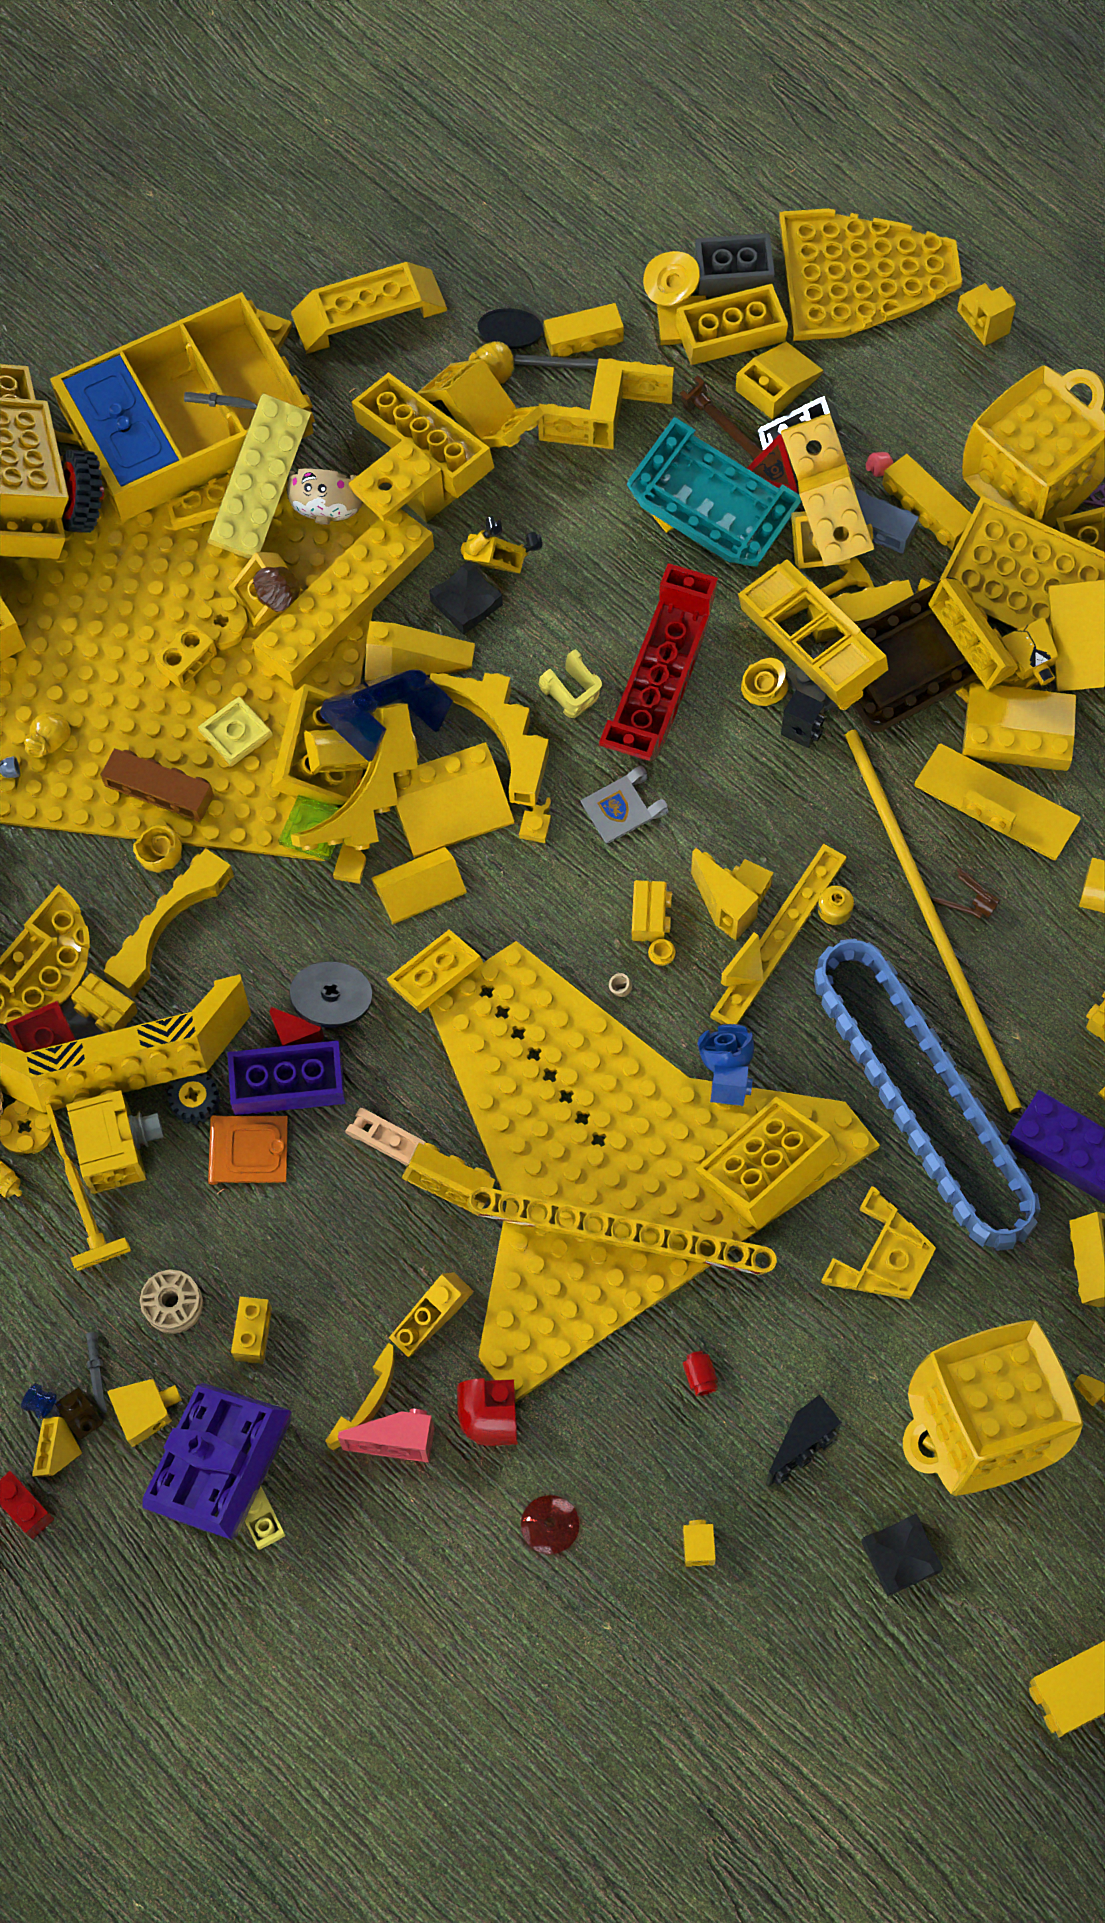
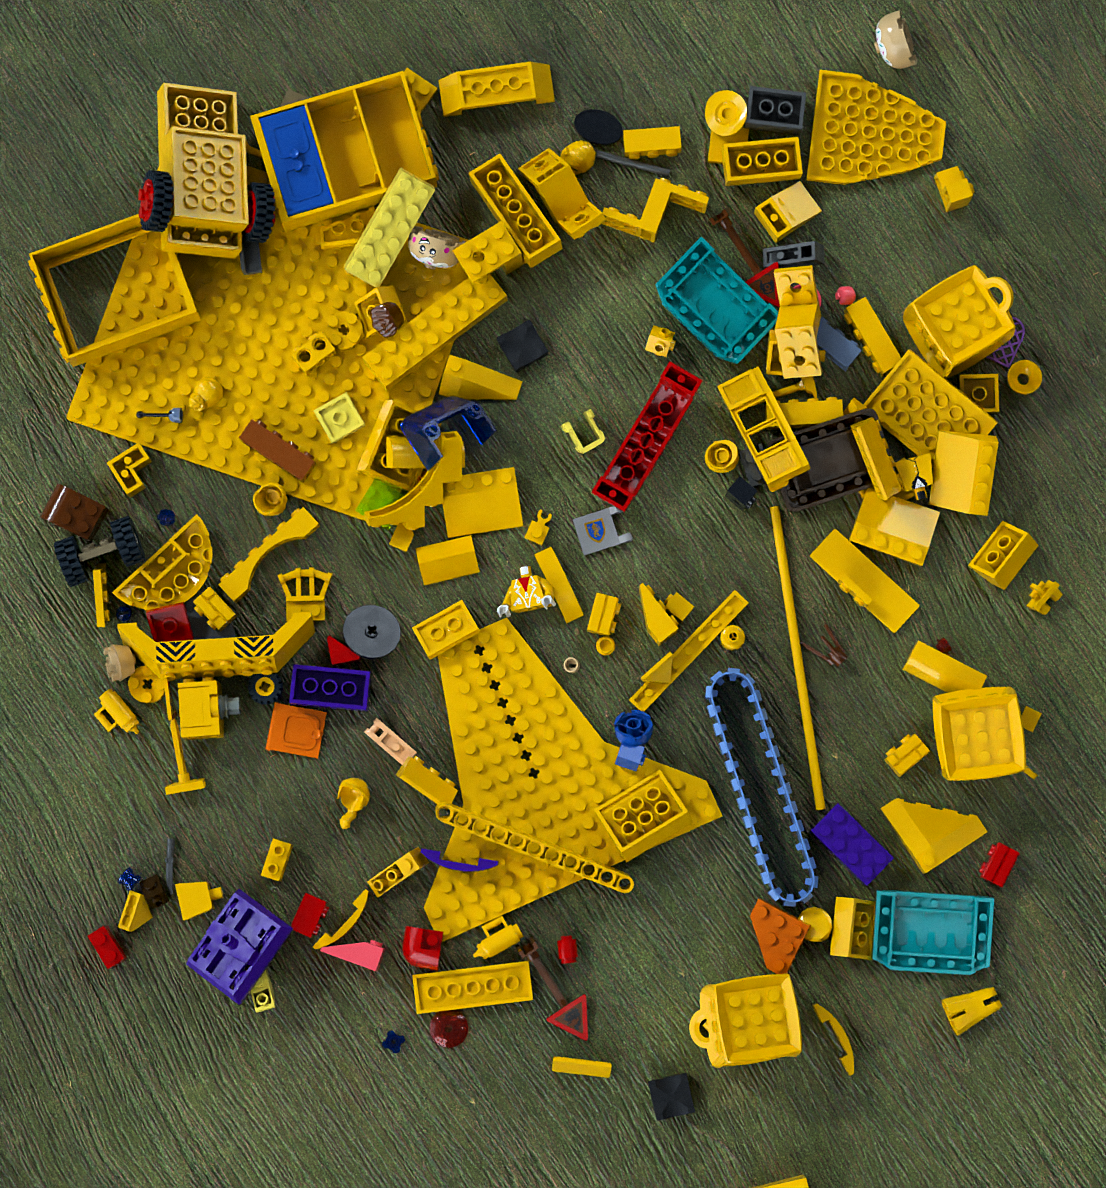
camera: 10 degrees right, 15 degrees up
tan wheel [140,1269,204,1334] -> none
dark grey piece [184,391,257,410] -> none
yellow arch [429,673,549,807] -> none
yellow torso [461,516,542,574] -> none
yellow brick [683,1520,716,1567] -> none
black slope [766,1395,842,1487] -> none
yellow wing [821,1186,936,1300] -> none
none -> clear blue plate [157,509,175,526]
none -> dark grey panel [239,236,263,275]
none -> yellow plate [277,567,333,621]
none -> red brick [291,893,330,938]
none -> yellow piece [337,778,370,829]
none -> clear blue plate [382,1030,405,1053]
none -> yellow plate [412,961,533,1014]
none -> dark purple slope [421,848,499,872]
none -> yellow piece [473,915,524,959]
none -> yellow torso [497,566,556,618]
none -> piece [516,936,588,1041]
none -> yellow slope [534,547,584,624]
none -> yellow slope [552,1056,612,1078]
none -> yellow brick [645,325,676,357]
none -> orange plate [750,898,811,974]
none -> yellow piece [798,907,832,942]
none -> tan cylinder [874,10,917,69]

